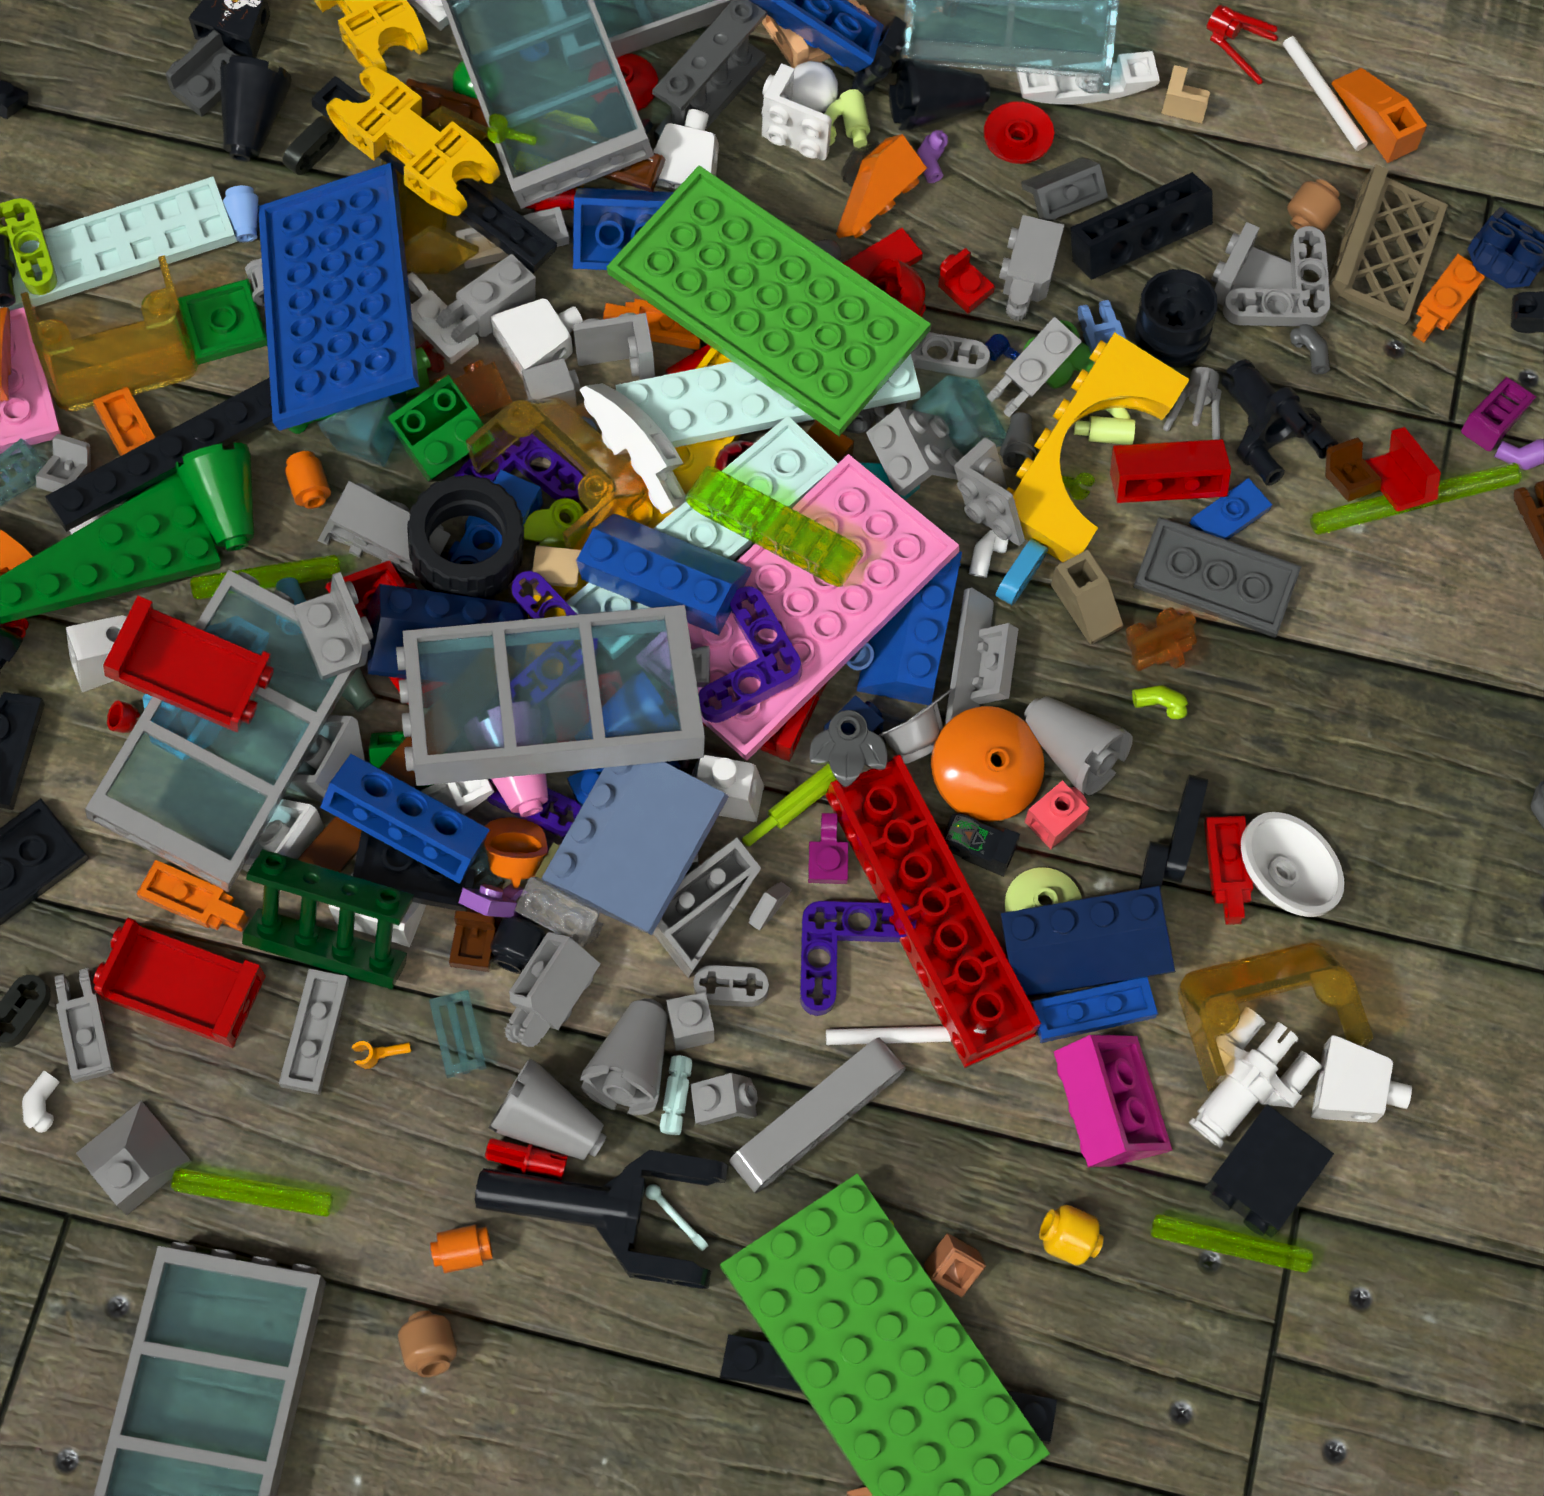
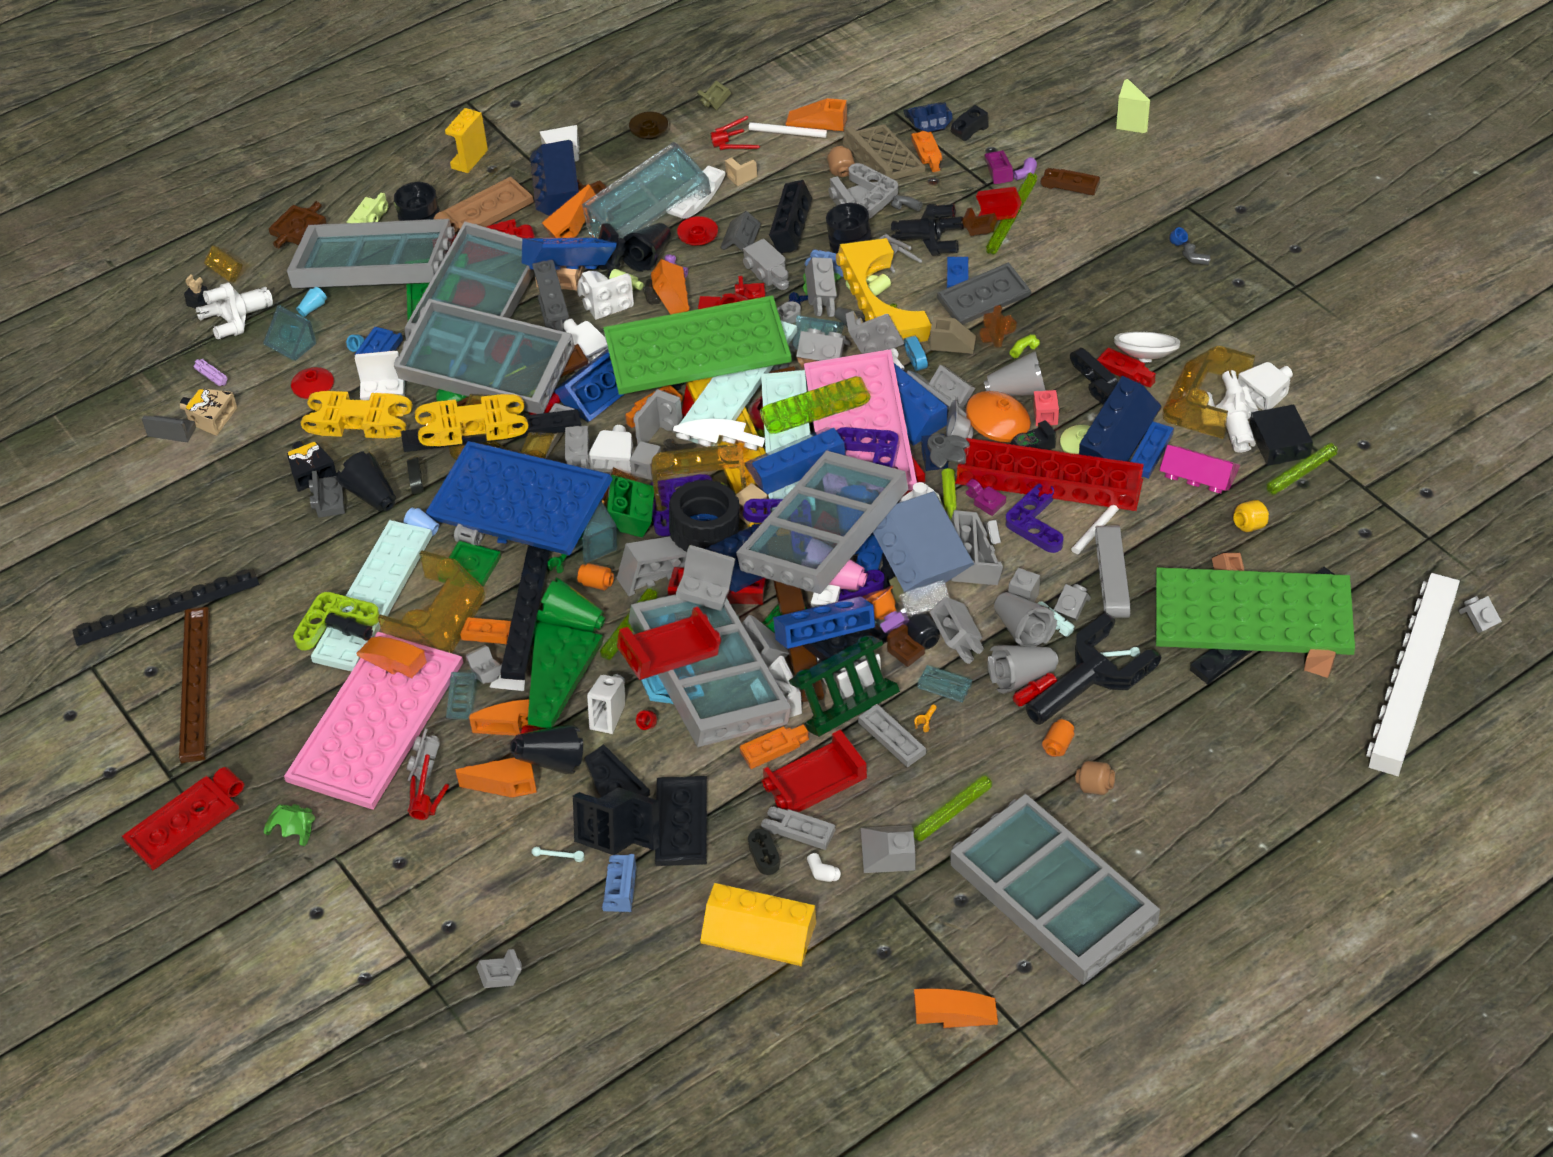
camera: 45 degrees left, 20 degrees down
clear neon green hand [487,114,537,146] -> none
light grey beam [693,965,769,1007] -> none
red brick [1110,439,1231,503] -> none

